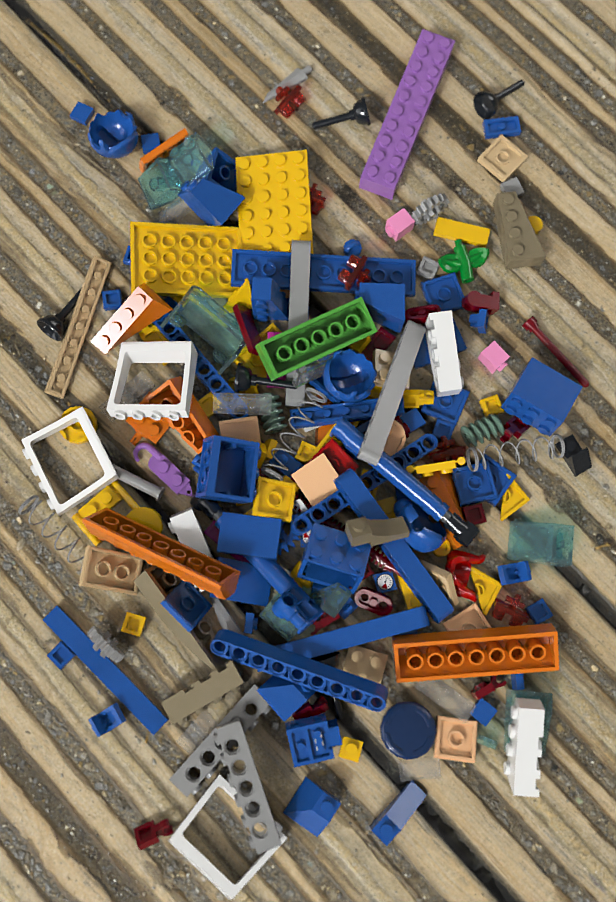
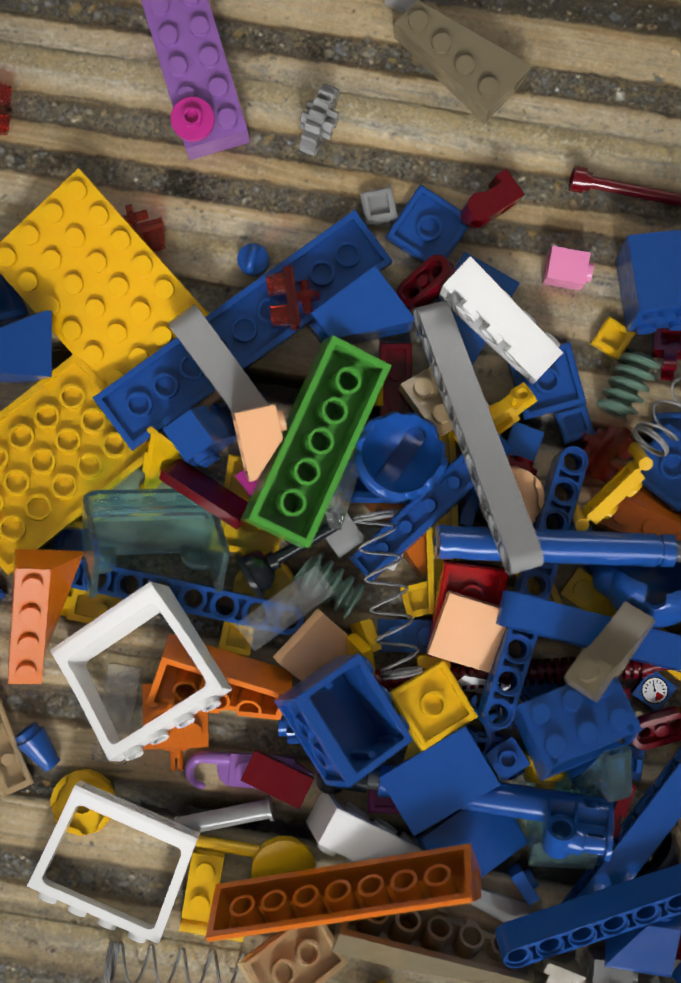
camera: 30 degrees left, 10 degrees up
blue tile [160,580,212,632] -> none
black piece [312,96,371,129] -> none
bright pink brick [385,208,415,241] -> none
yellow tile [433,217,490,247] -> none
green plant [438,239,489,284] -> none
blue tile [469,309,489,334] -> none
yellow tile [528,216,543,234] -> none
none -> blue cone [15,722,61,772]
none -> dark pink piece [170,97,215,142]
none -> light nougat slope [231,404,287,481]
none -> dark red tile [240,749,314,809]
none -> blue bracket [485,737,530,782]

